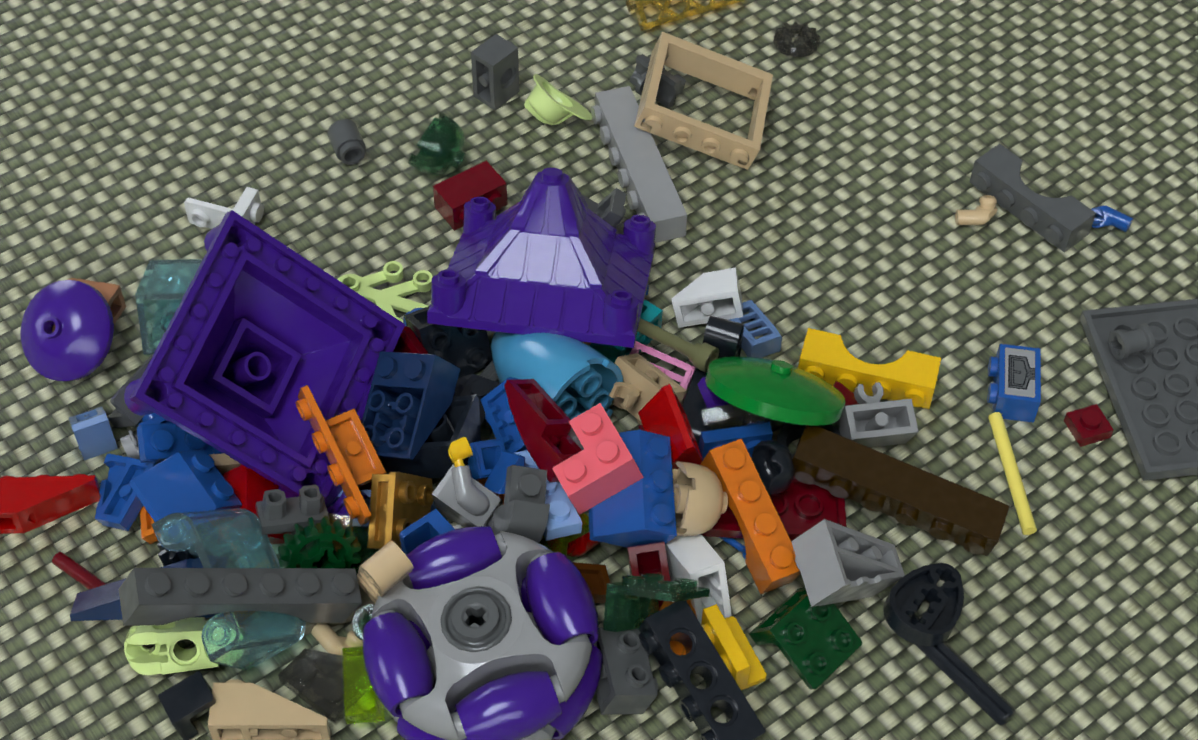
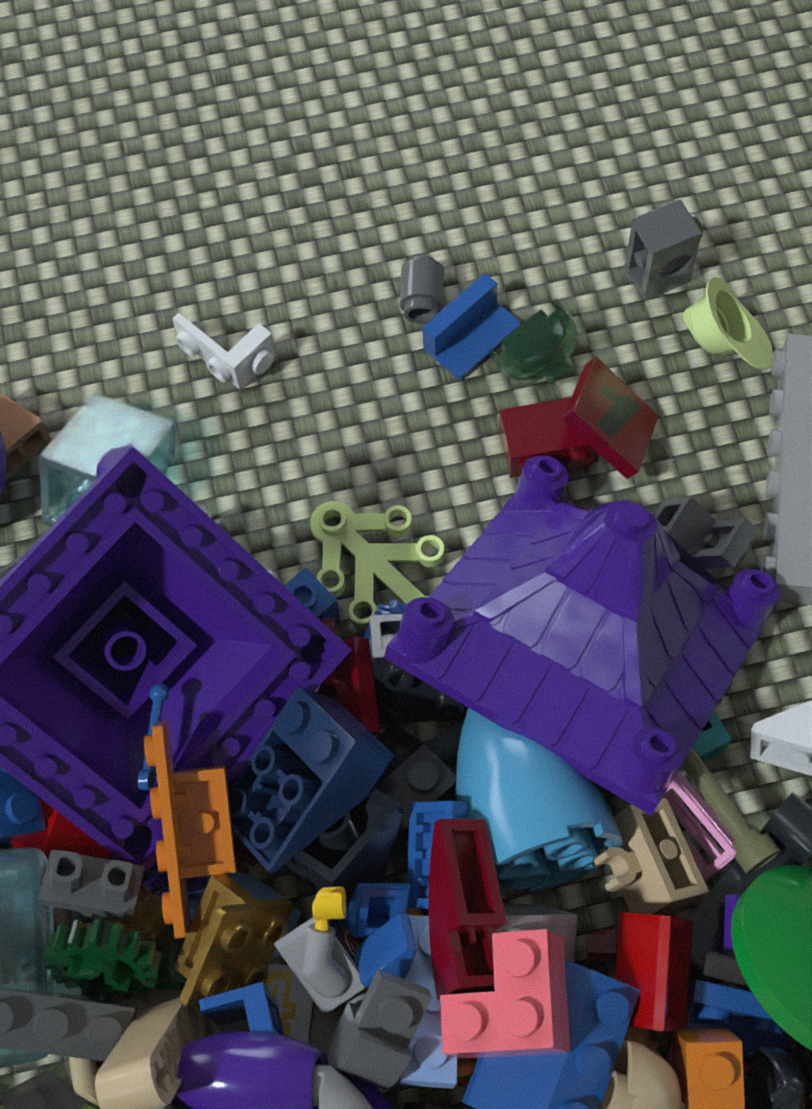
camera: 30 degrees right, 15 degrees up
none -> blue hinge [138,683,170,791]
none -> blue panel [422,273,520,380]
none -> dark red tile [562,356,659,479]

